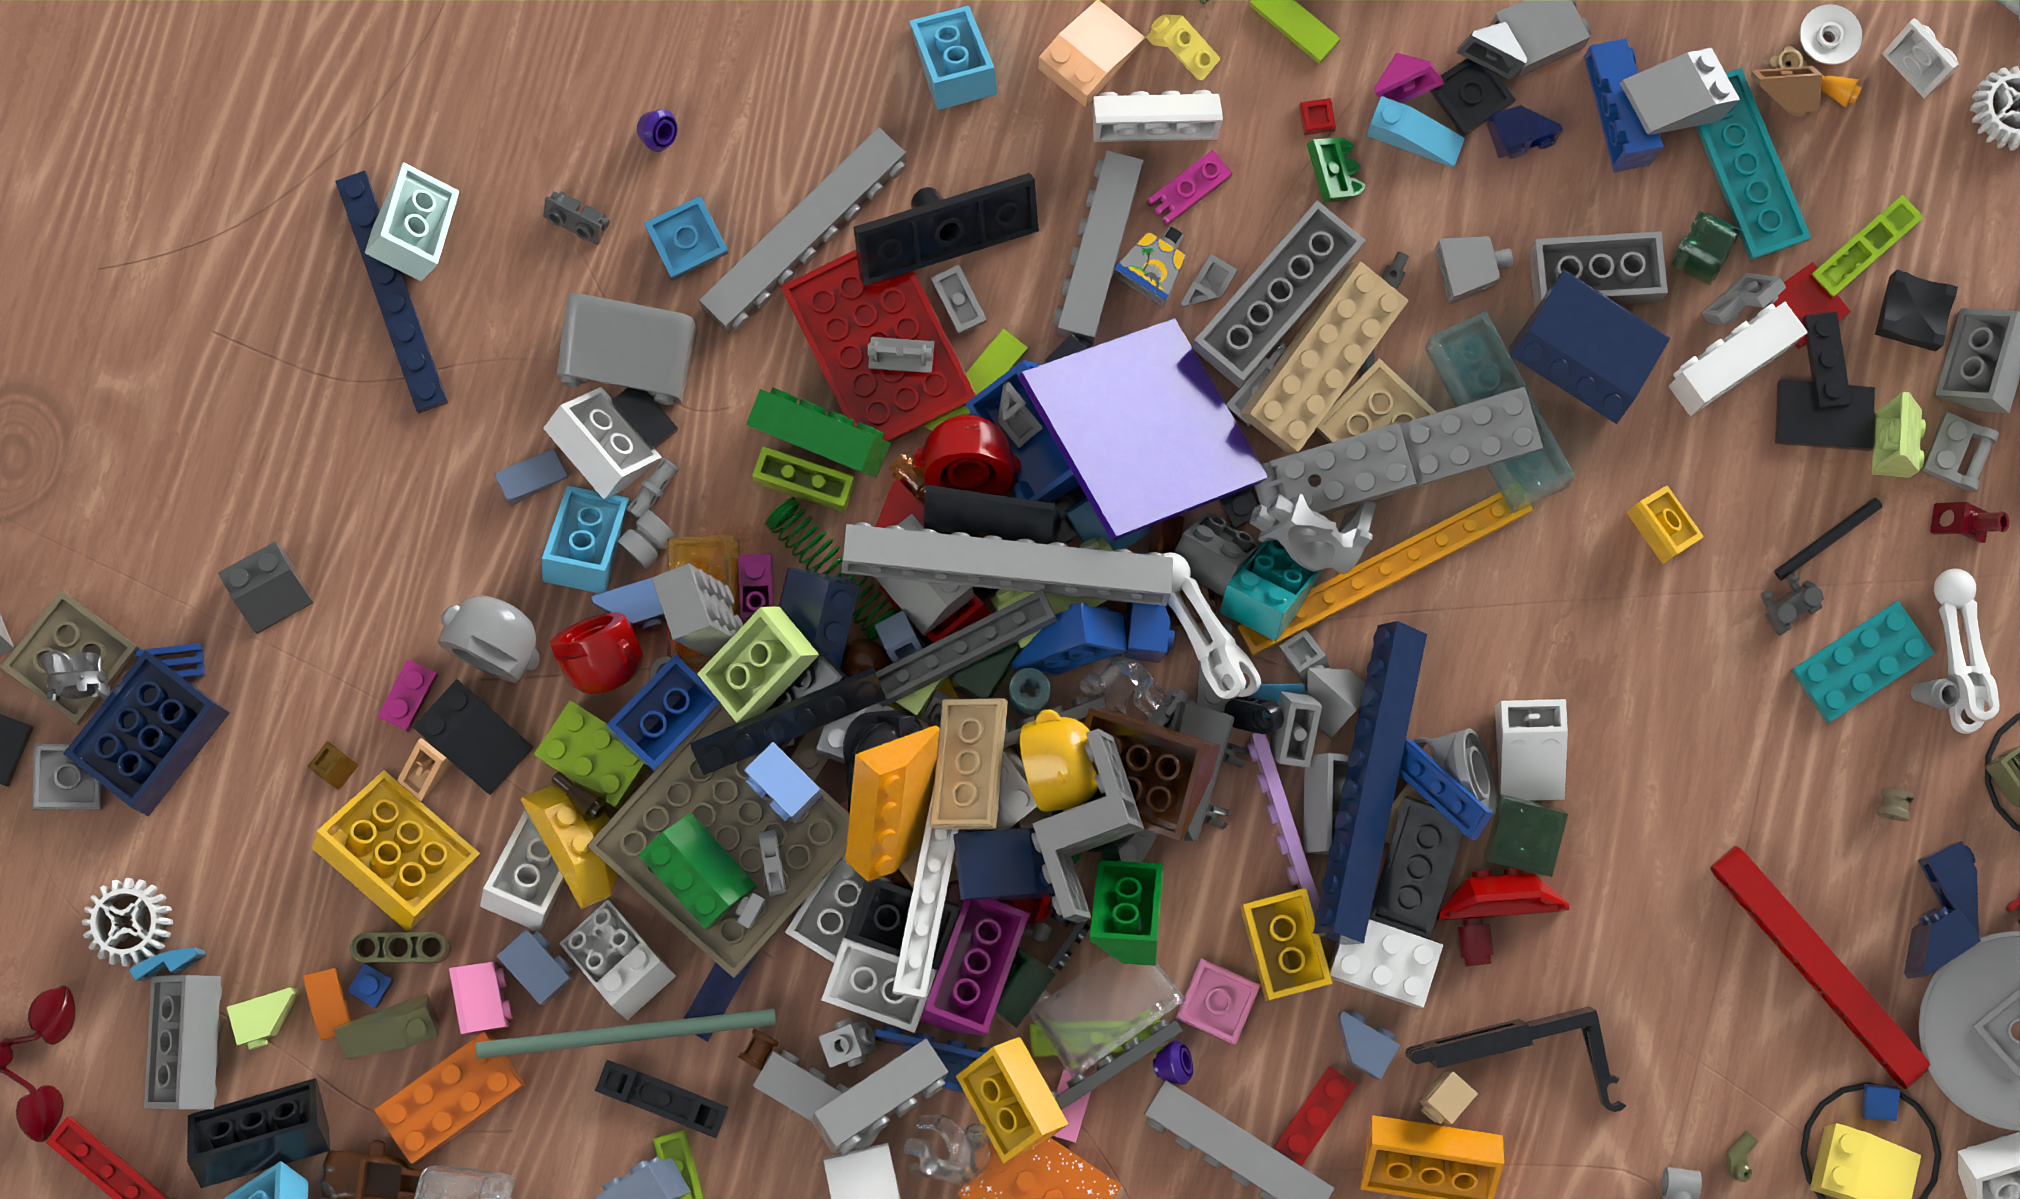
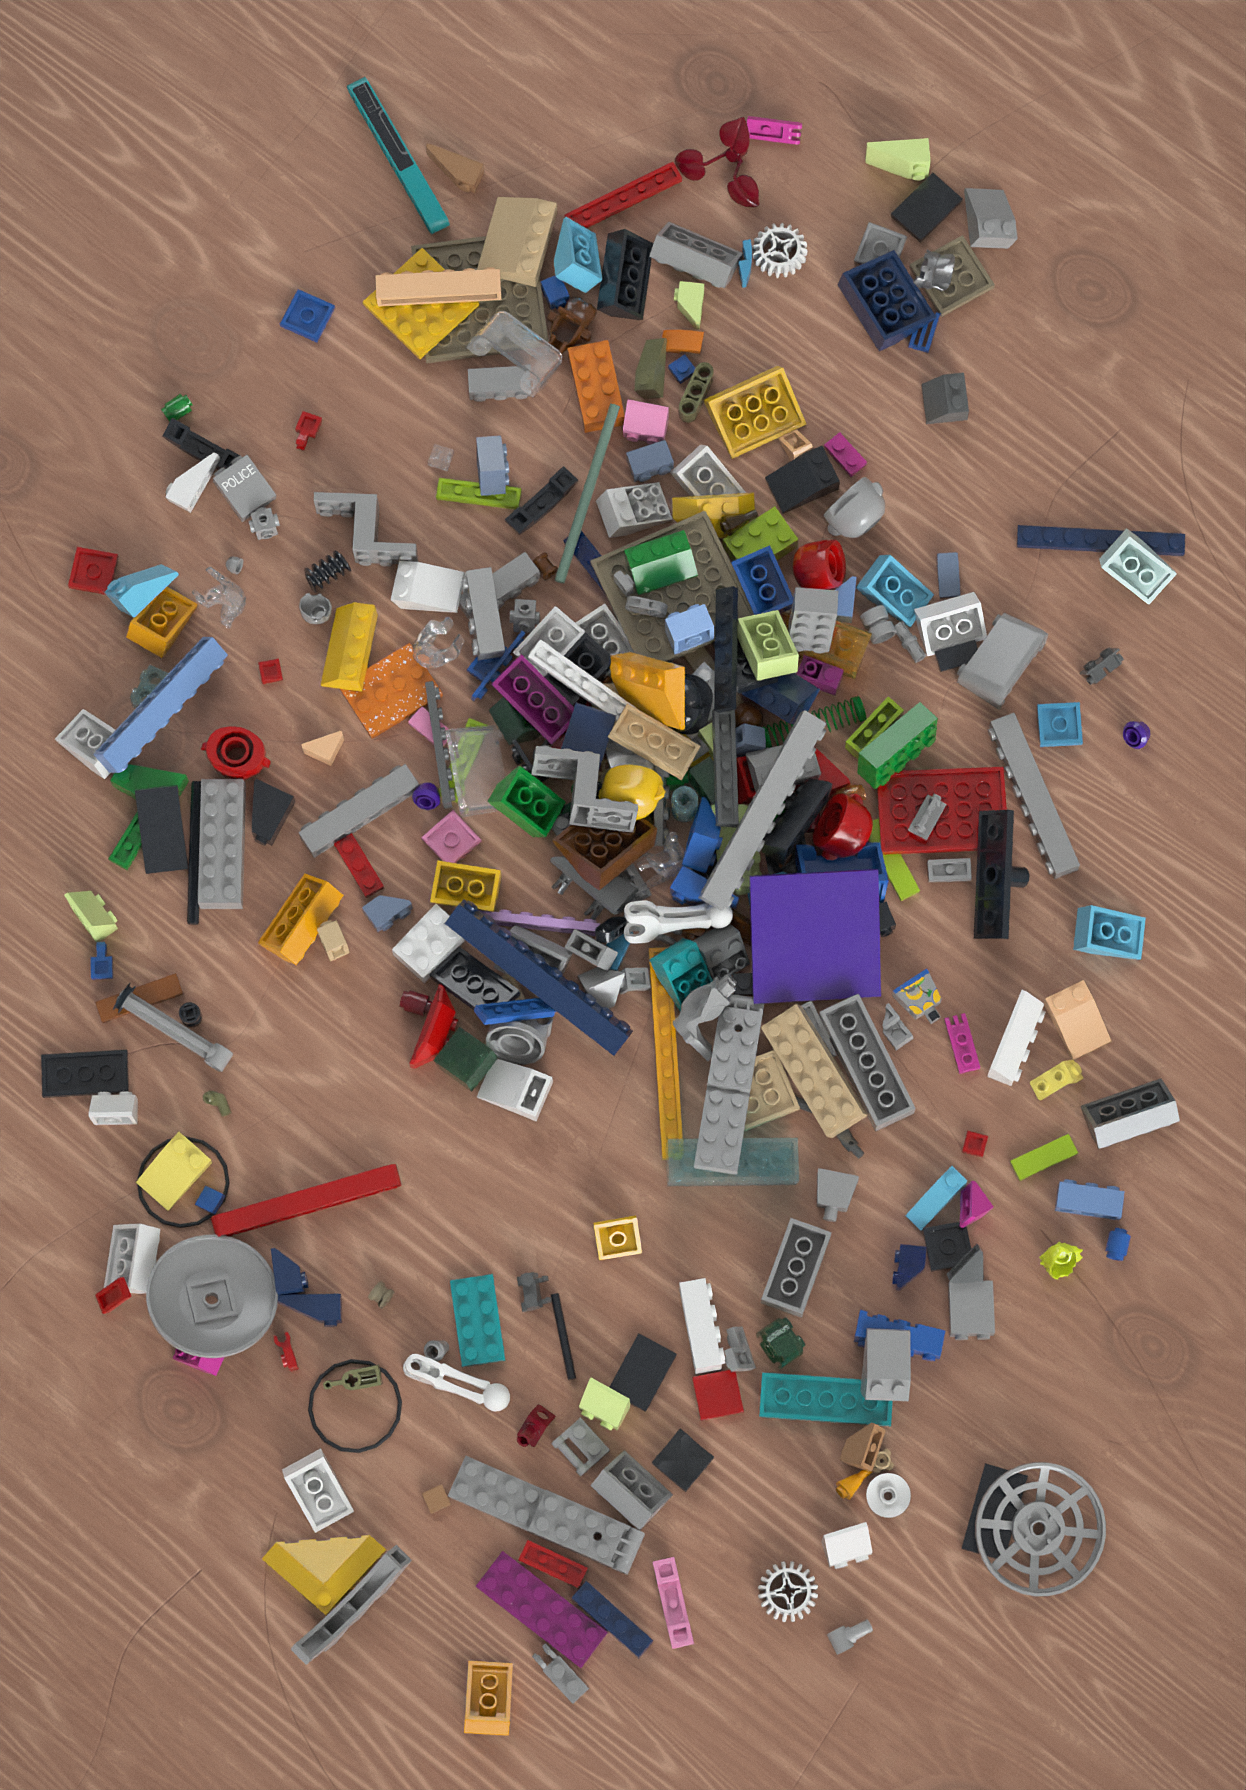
camera: 120 degrees right, 5 degrees down
pearl gold slope [307,741,358,789] -> none
yellow slope [956,1037,1068,1164] -> none
light grey slope [997,382,1043,448] -> none
light grey brick [1053,150,1143,345] -> none
green plate [1307,138,1366,203] -> none
black hinge [1405,1006,1627,1112] -> none
dark blue slope [1509,269,1670,424] -> none
black plate [1803,312,1851,410] -> none
lime slope [1811,195,1924,297] -> none

